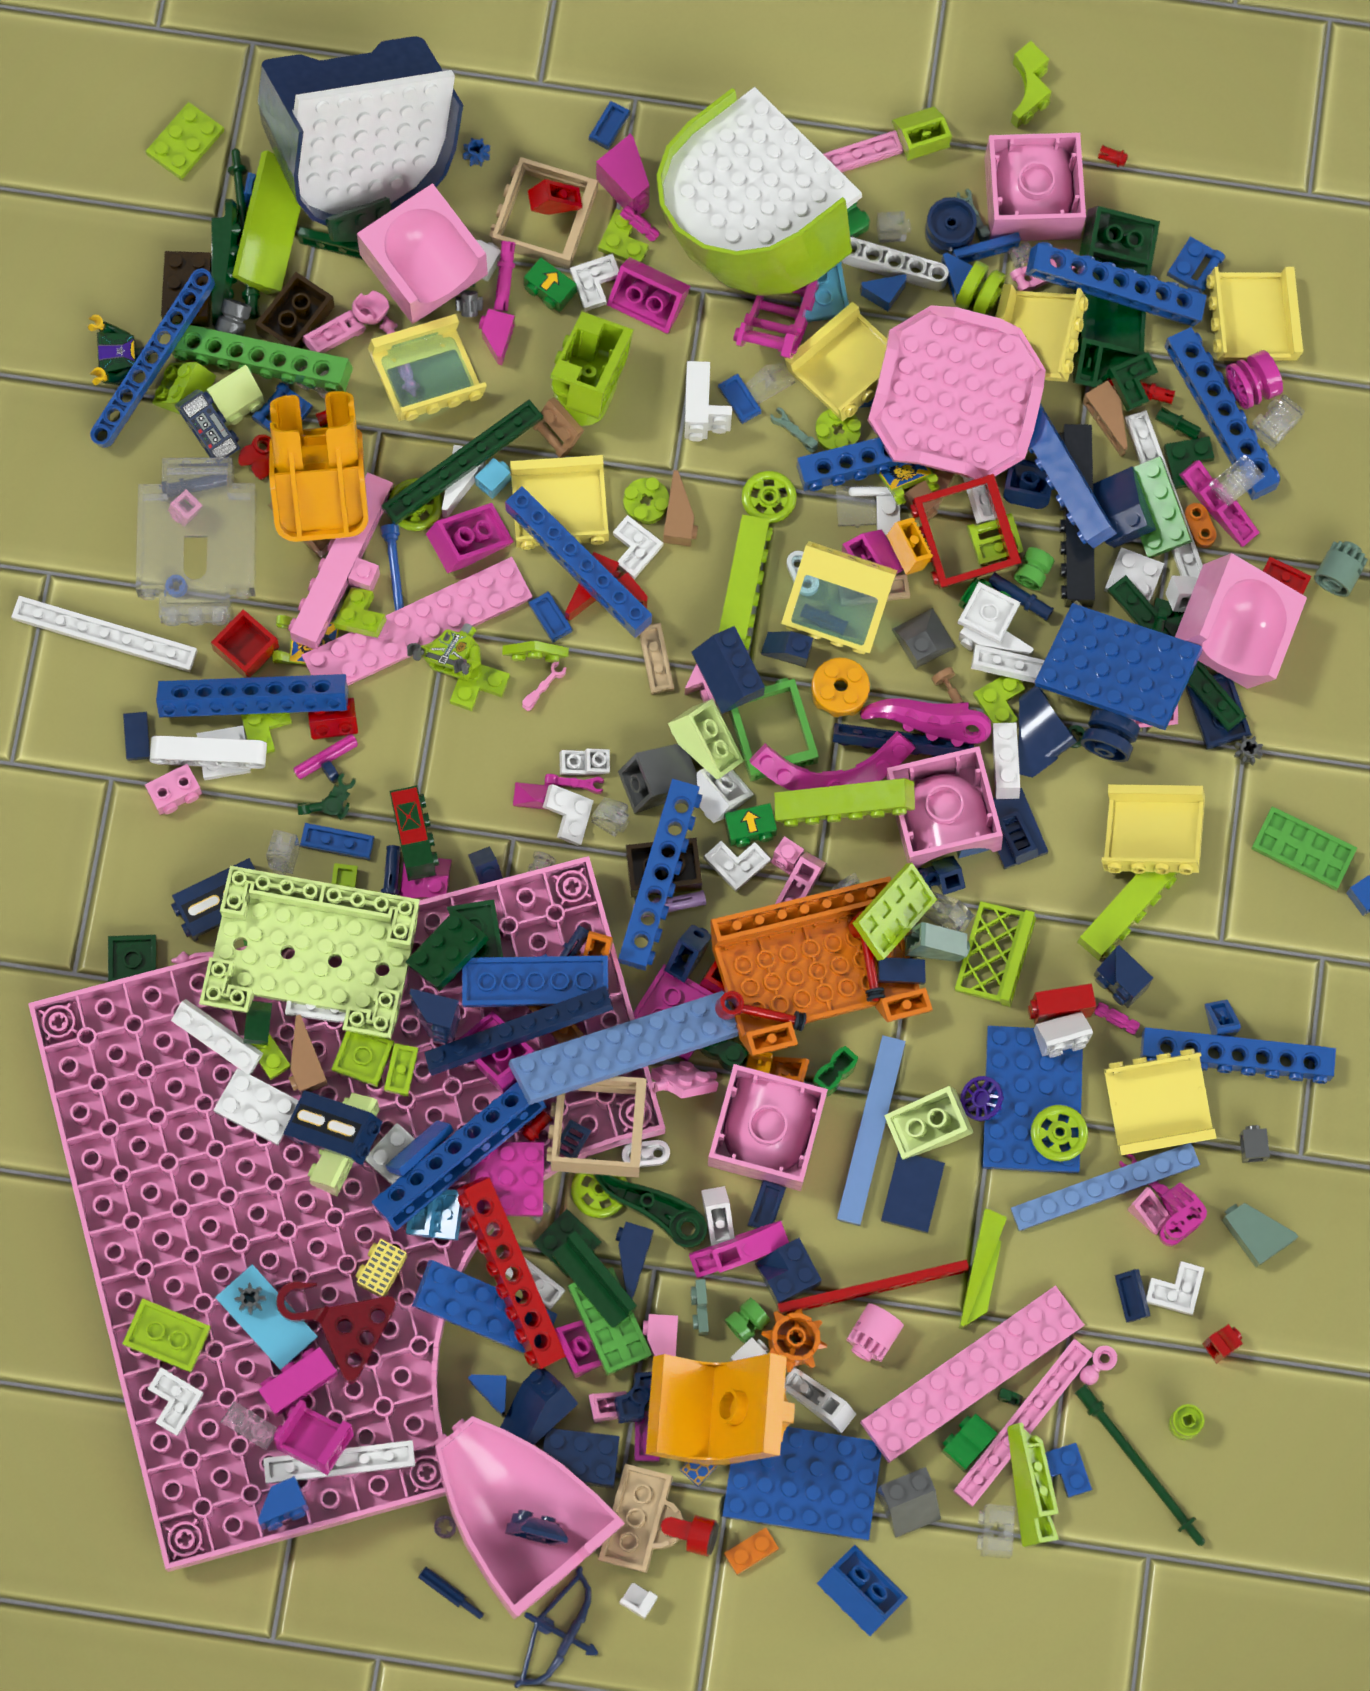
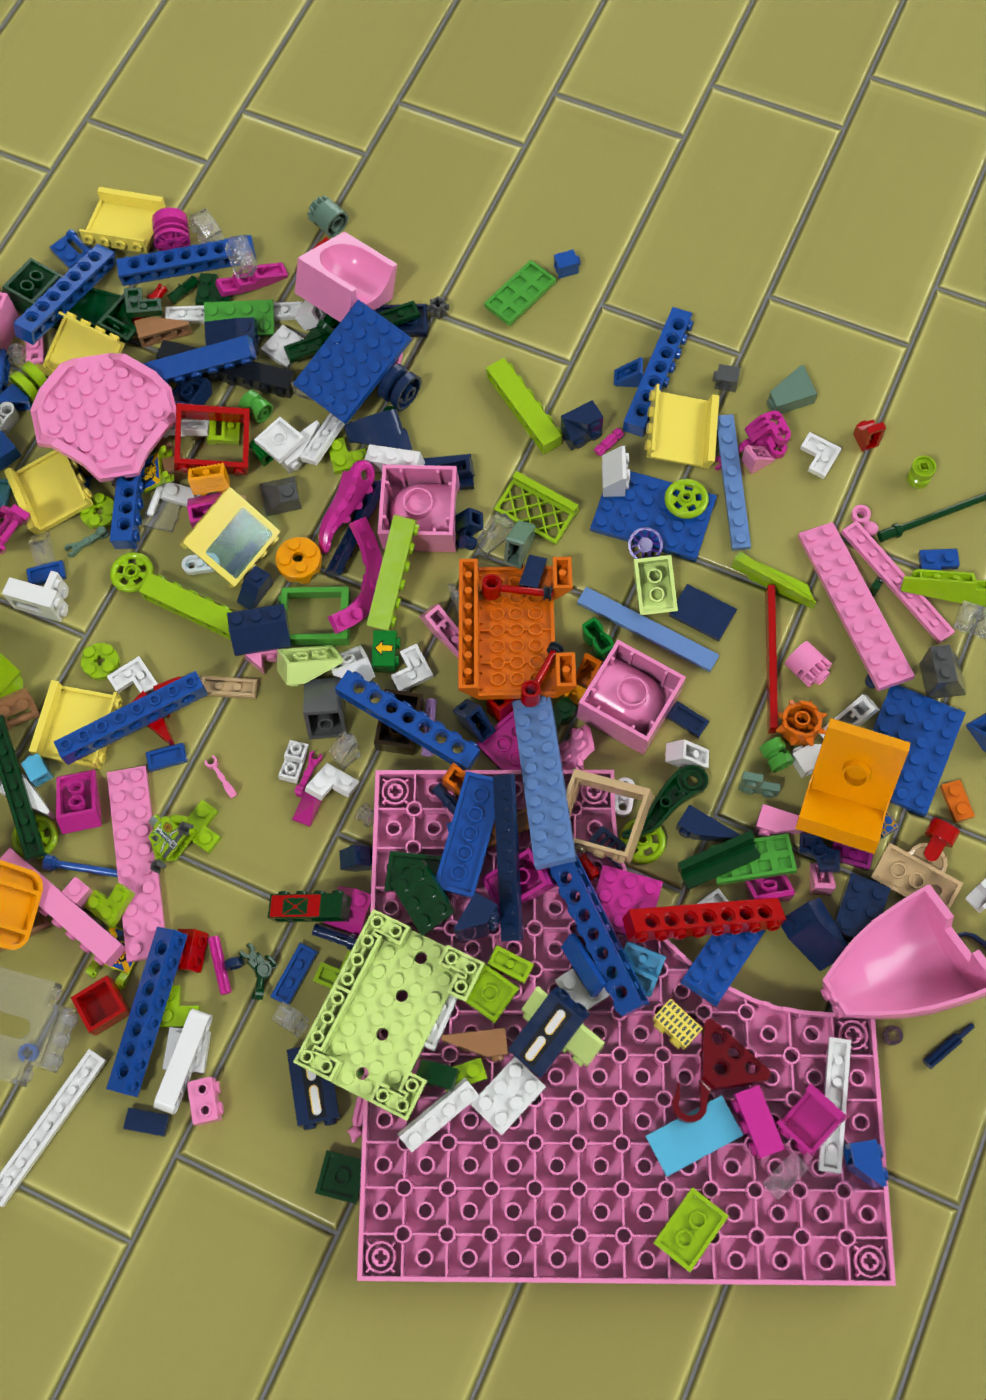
camera: 65 degrees left, 5 degrees down
white plate [148,1368,204,1436] -> none
dark grey gear [234,1283,266,1315] -> none
blue slope [468,1374,507,1416] -> none
lime plate [502,641,569,662] -> none
dark blue slope [505,1510,568,1545] -> none
dark green plate [533,1209,602,1278] -> none
medium nougat slope [663,470,698,547] -> none
dark pink slope [689,1220,789,1278] -> none
dark blue slope [755,1238,822,1305] -> none
bright pink brick [770,836,804,875] -> none
lime plate [852,863,937,960] -> none
medium nougat wheel [932,667,977,711] -> none
green brick [942,1413,998,1472] -> none
dark blue pin [988,572,1054,621] -> none
red brick [1028,983,1096,1025] -> none
light yellow panel [1101,784,1205,875] -> none
dark blue tile [1115,1269,1151,1323] -> none
orange plate [1184,503,1216,548] -> none

